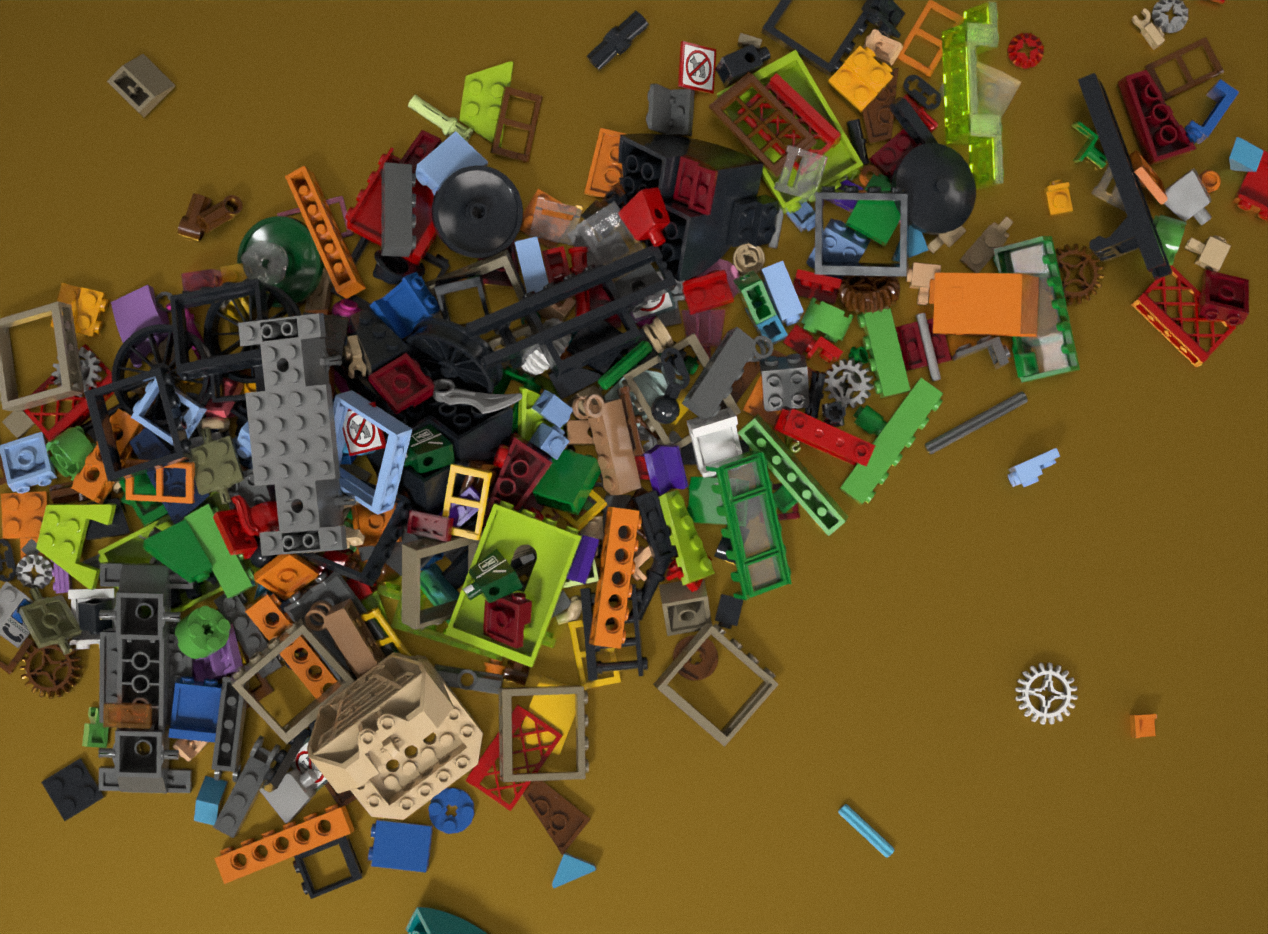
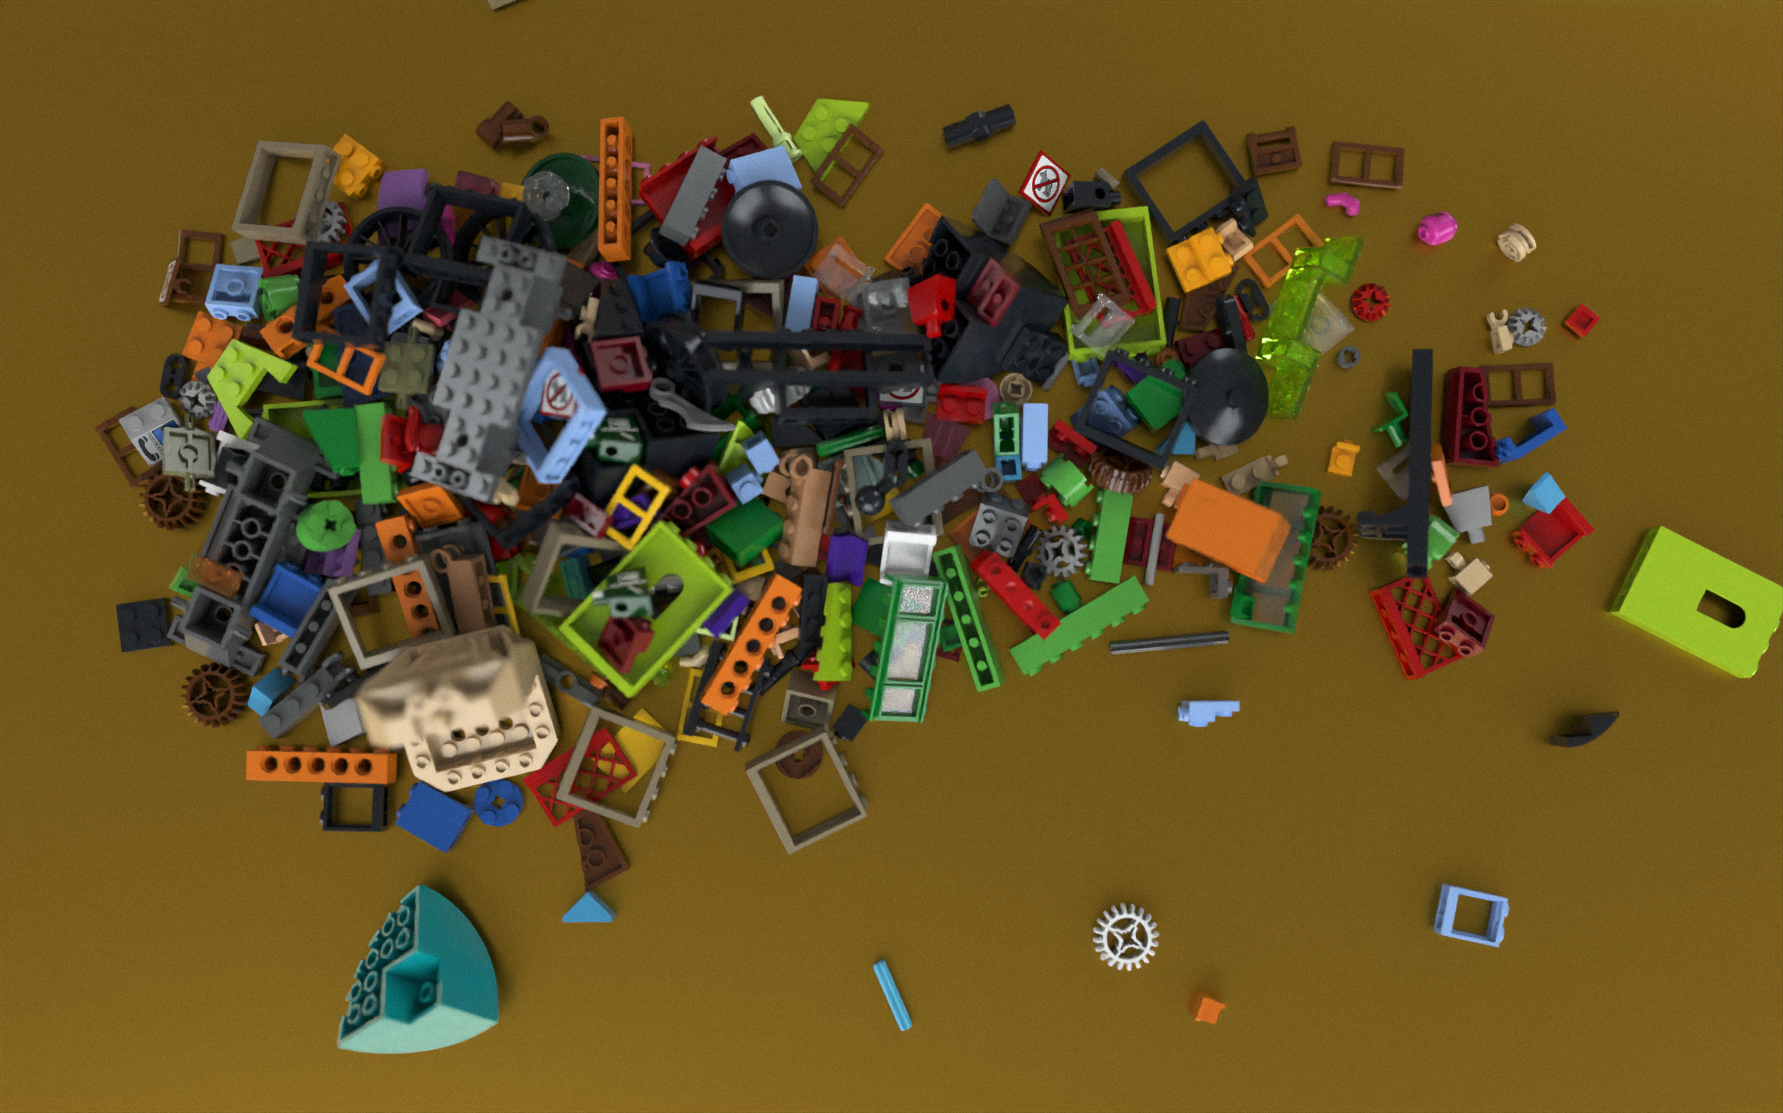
camera: 20 degrees right, 0 degrees up
none -> reddish brown gear [180,662,250,728]
none -> dark grey bush [1336,346,1361,369]

